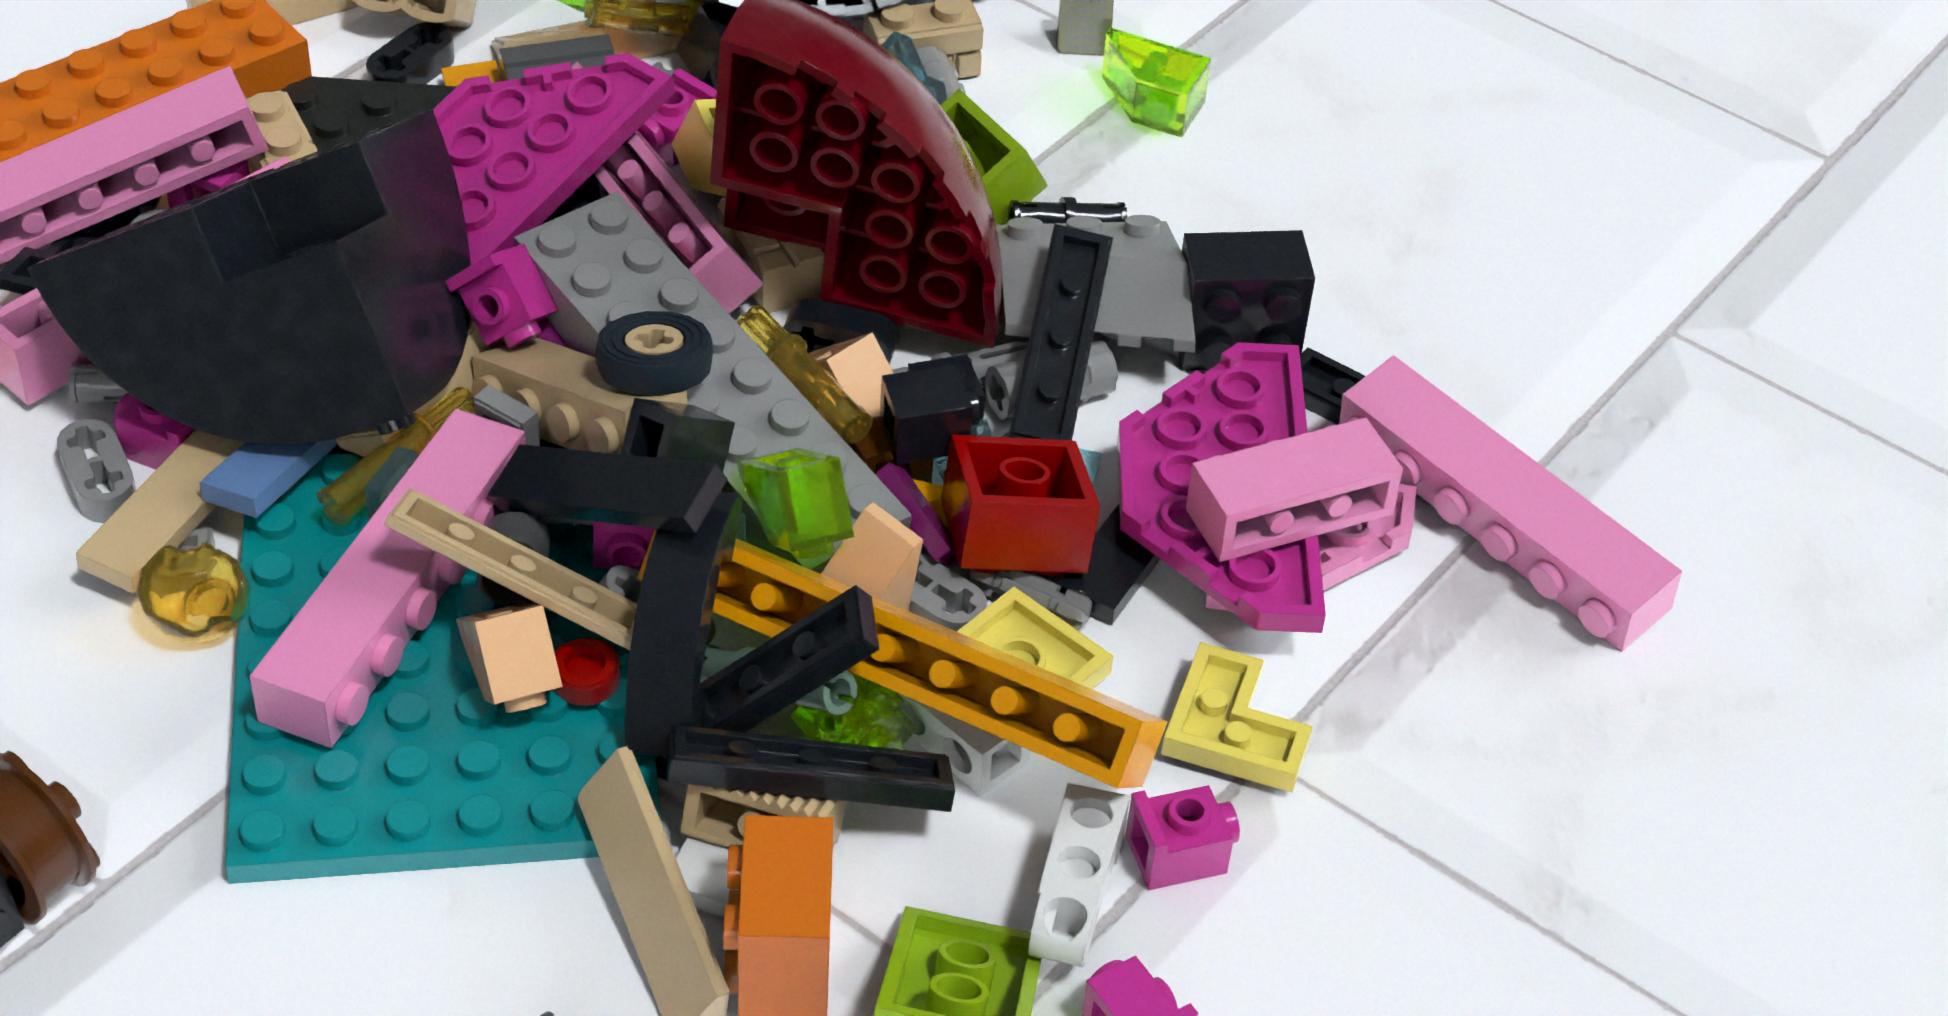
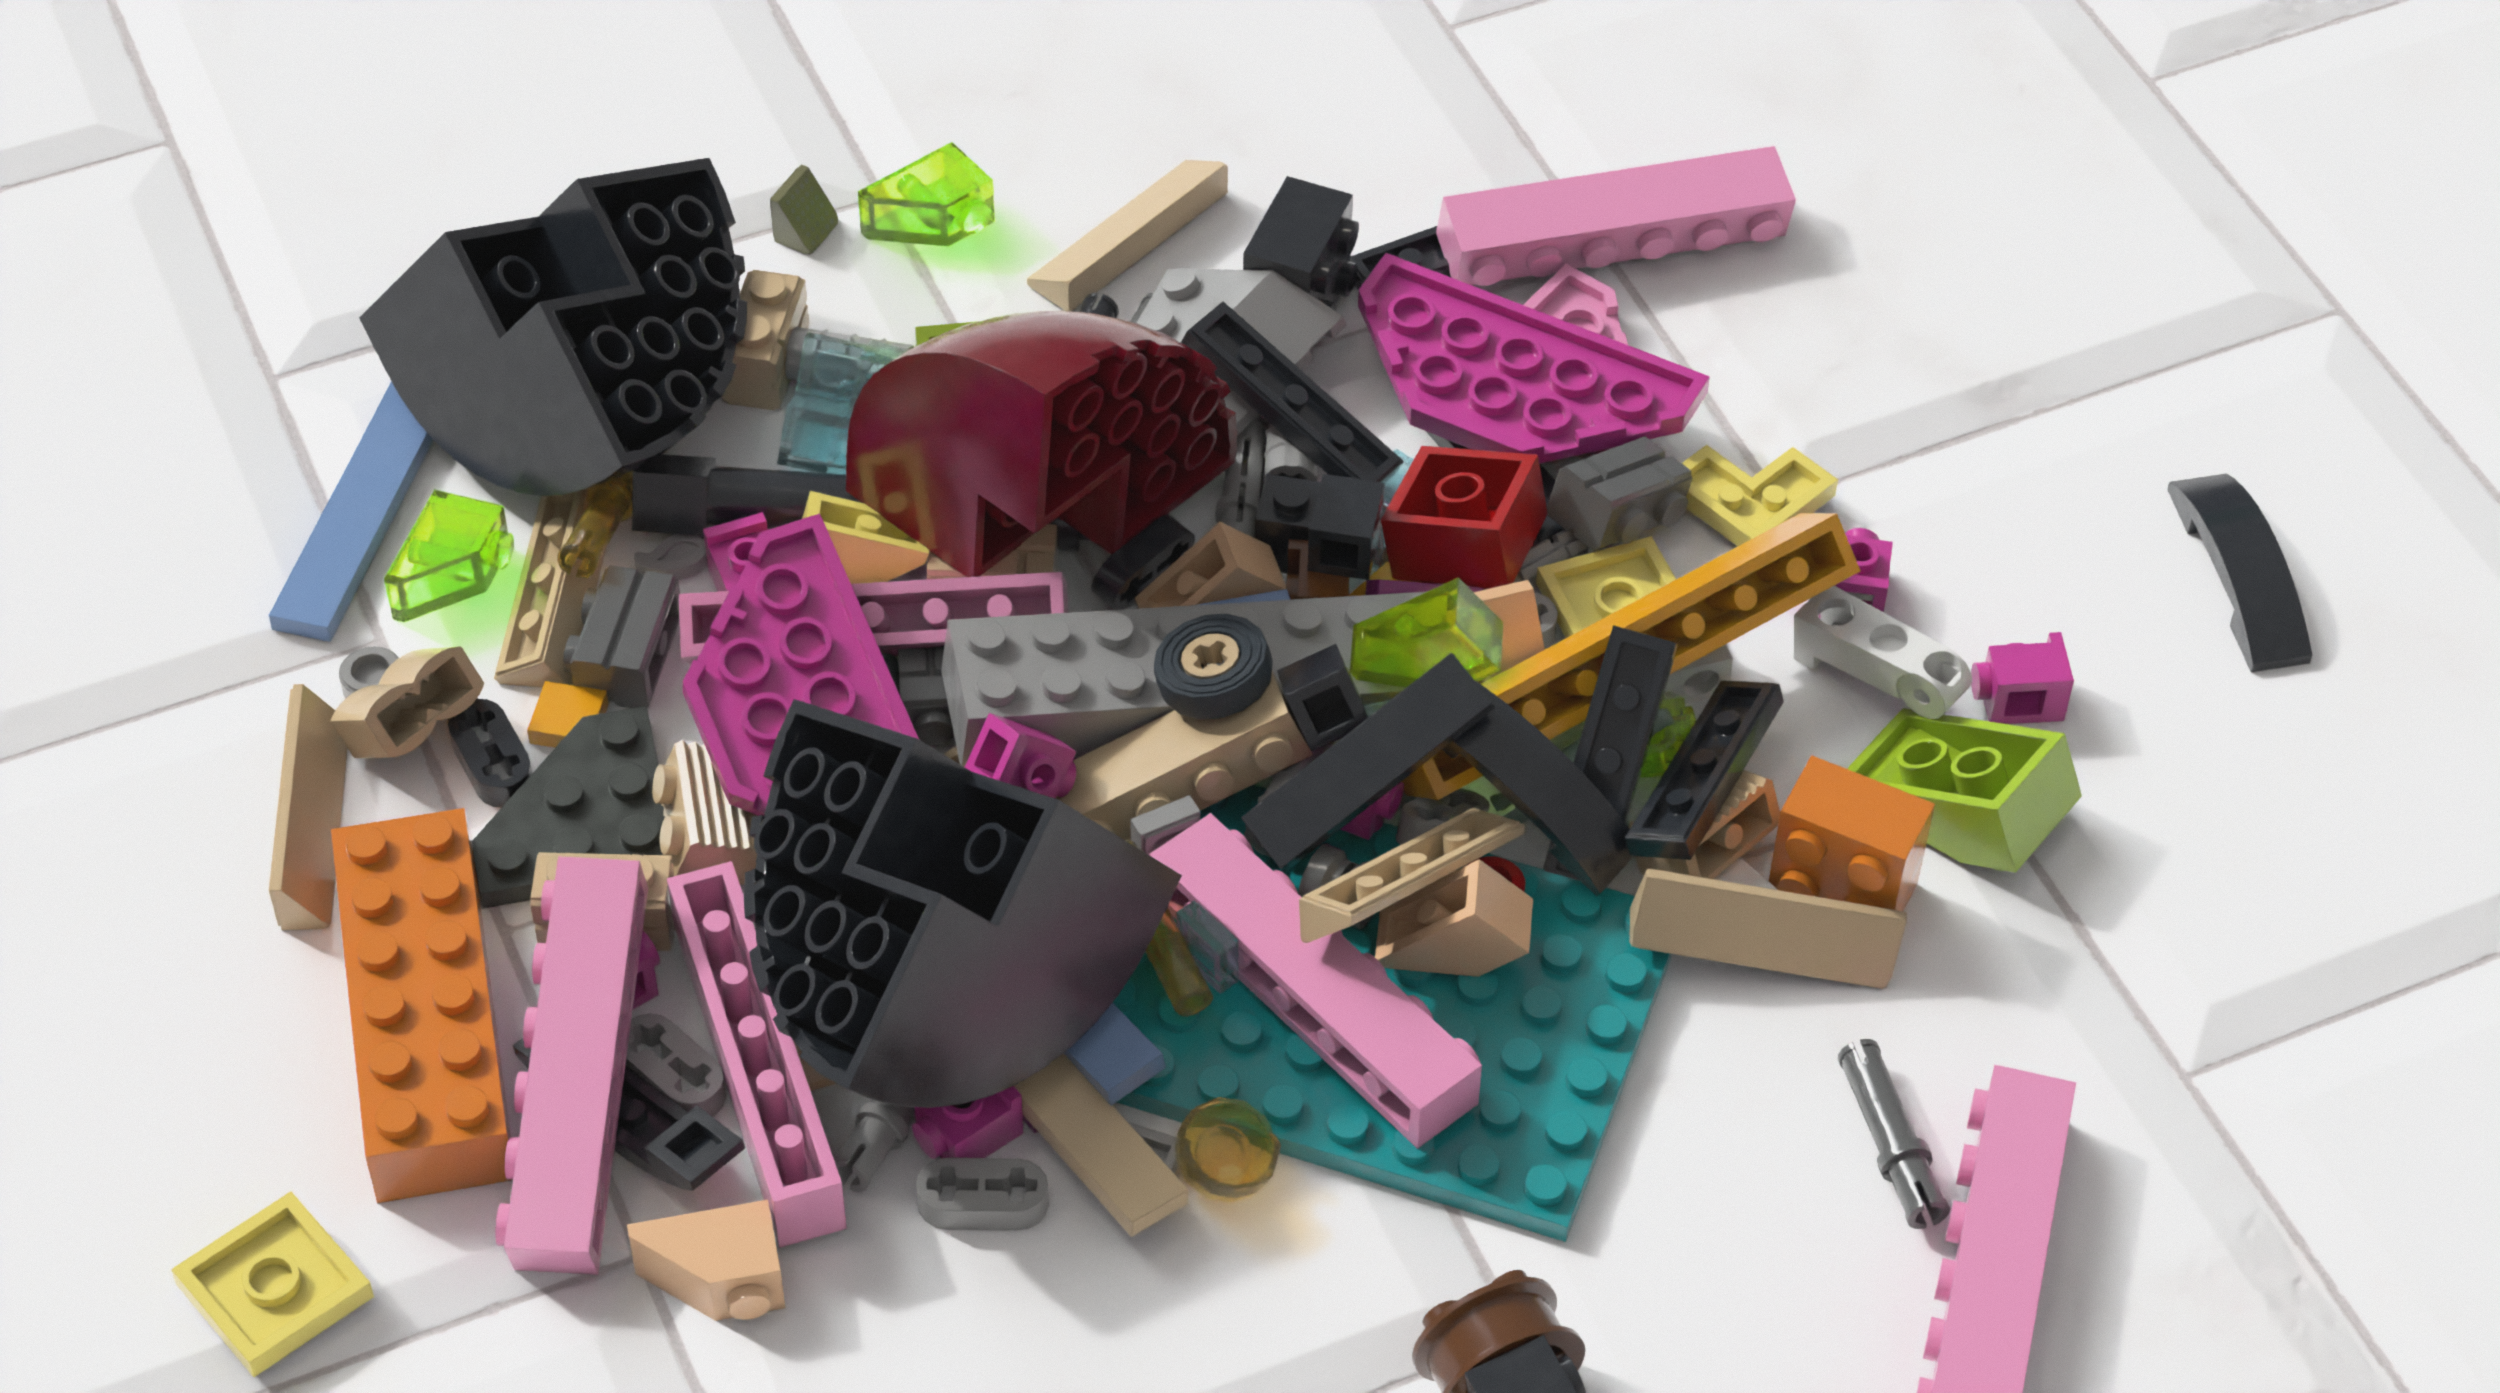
camera: 60 degrees left, 5 degrees up
clear yellow axle [737,305,873,444] -> none
bright pink brick [1186,417,1403,562] -> none
none -> tan slope [1027,160,1228,312]
none -> dark grey brick [1546,436,1693,551]

